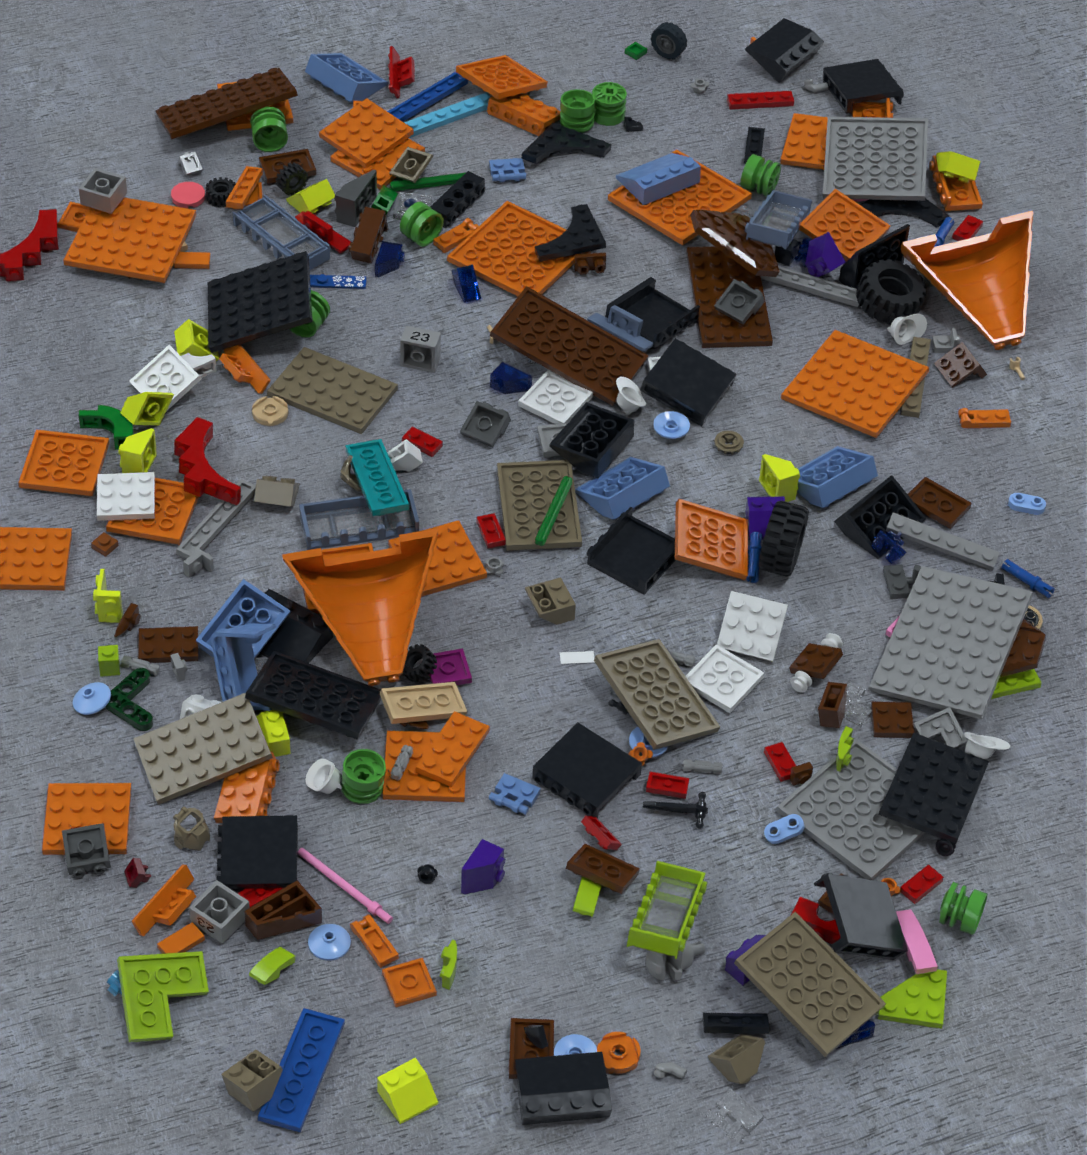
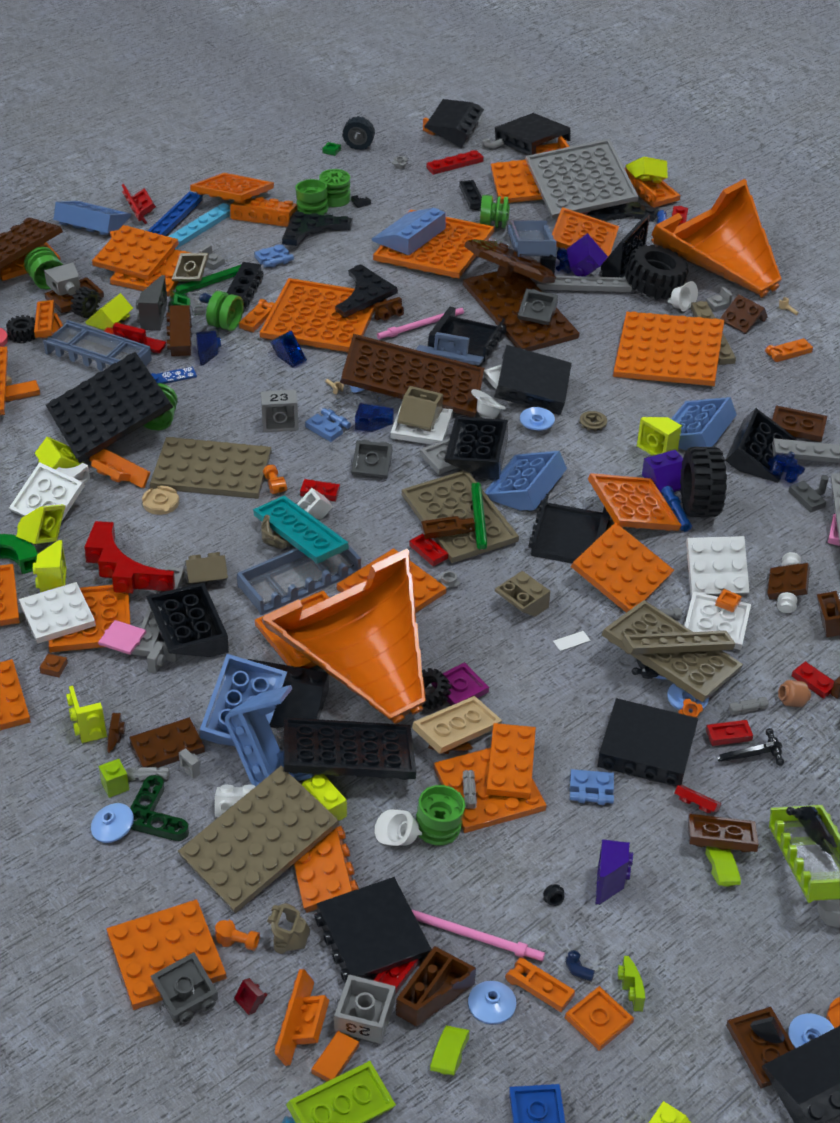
camera: 20 degrees left, 5 degrees down
none -> light grey torso [44,263,80,295]
none -> bright pink piece [98,620,146,655]
none -> black slope [146,582,229,657]
none -> light grey bracket [199,244,225,270]
none -> orange leg [215,919,260,951]
none -> orange leg [263,465,287,494]
none -> medium blue plate [305,408,351,442]
none -> bright pink bar [377,308,464,340]
none -> dark tan slope [397,386,443,431]
none -> reddish brown hinge [421,516,475,539]
none -> dark blue arm [565,950,595,982]
none -> orange plate [570,522,674,613]
none -> dark tan plate [622,631,736,655]
none -> orange tile [715,589,742,612]
none -> nougat head [778,680,811,708]
none -> black piece [786,806,837,855]

